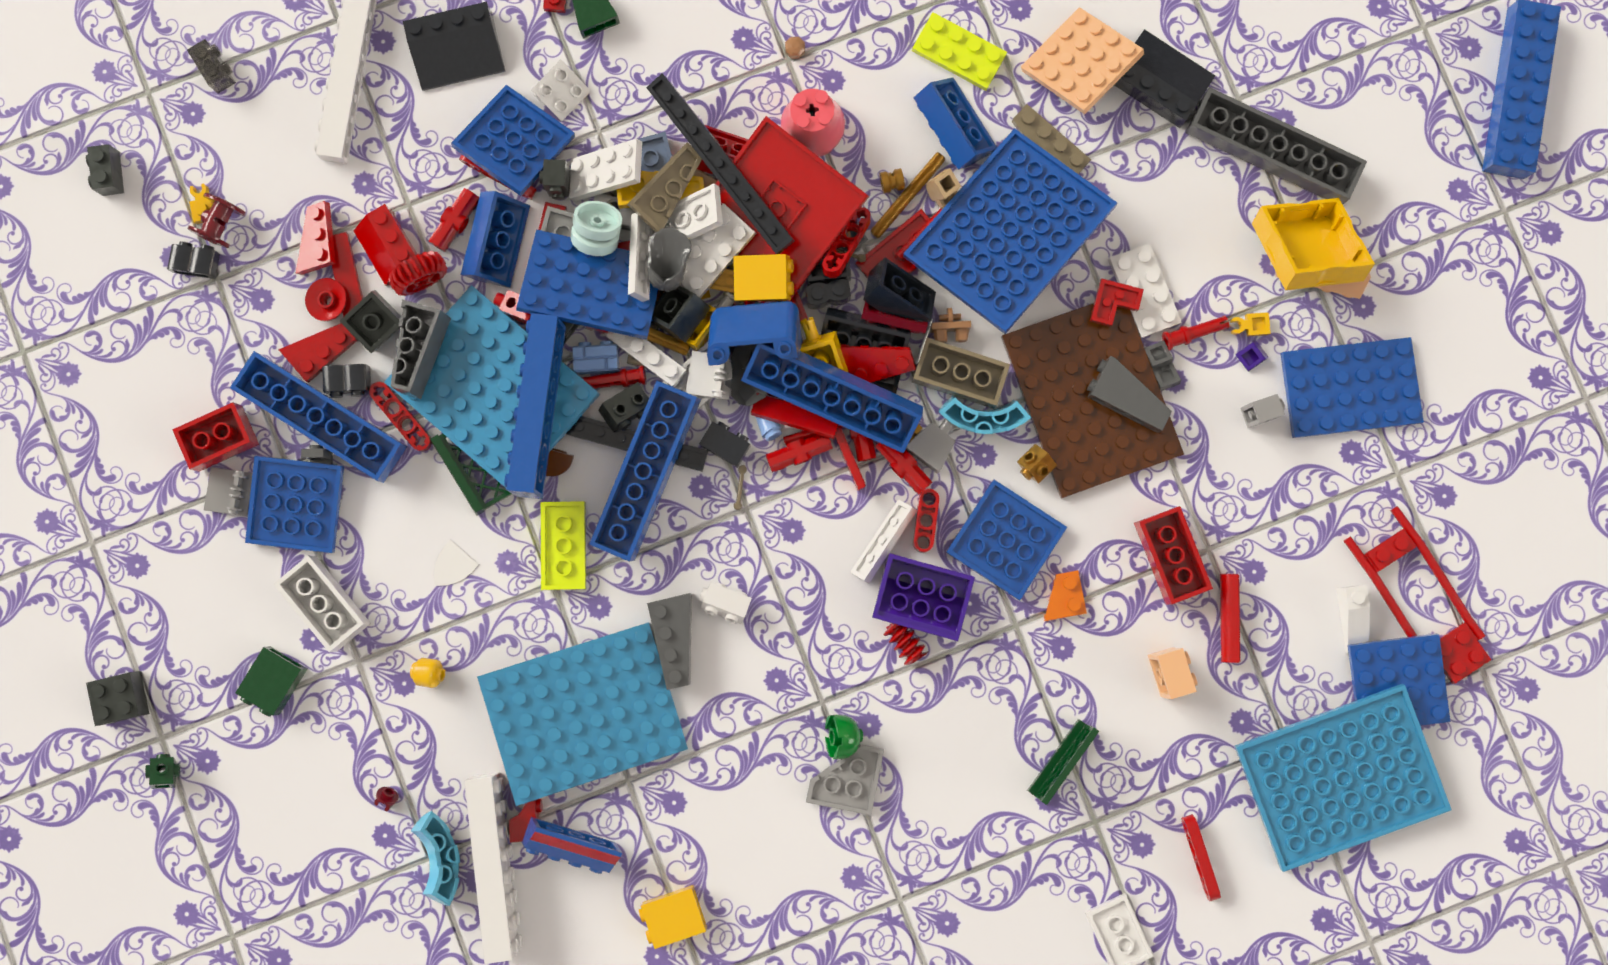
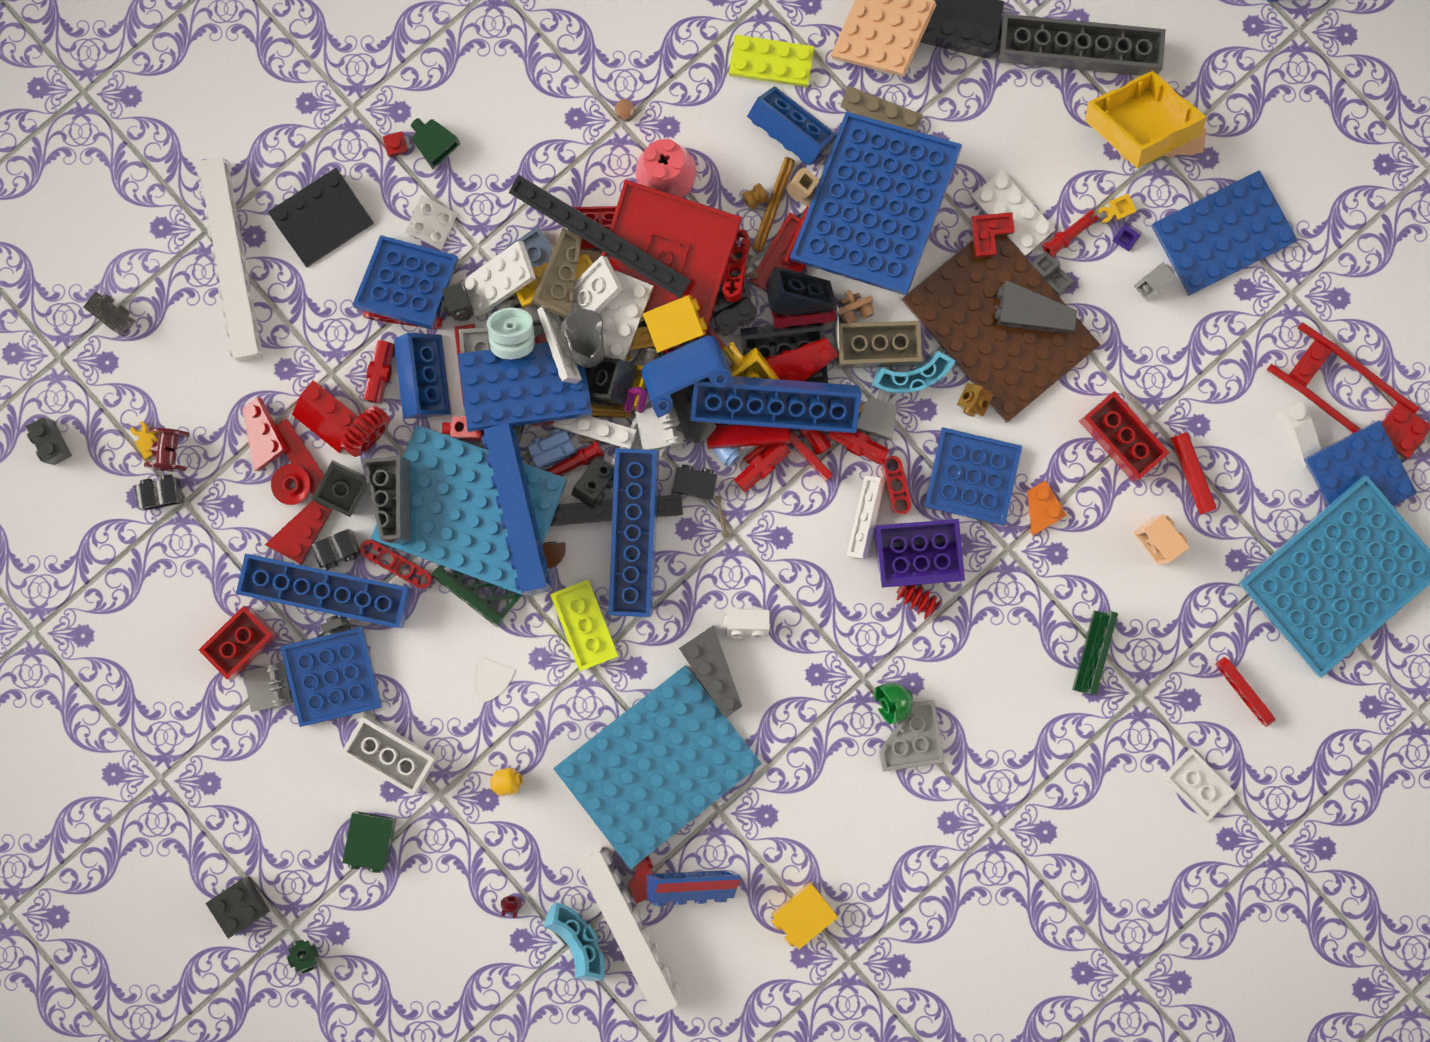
camera: 20 degrees left, 0 degrees up
none -> magenta piece [625,387,648,413]

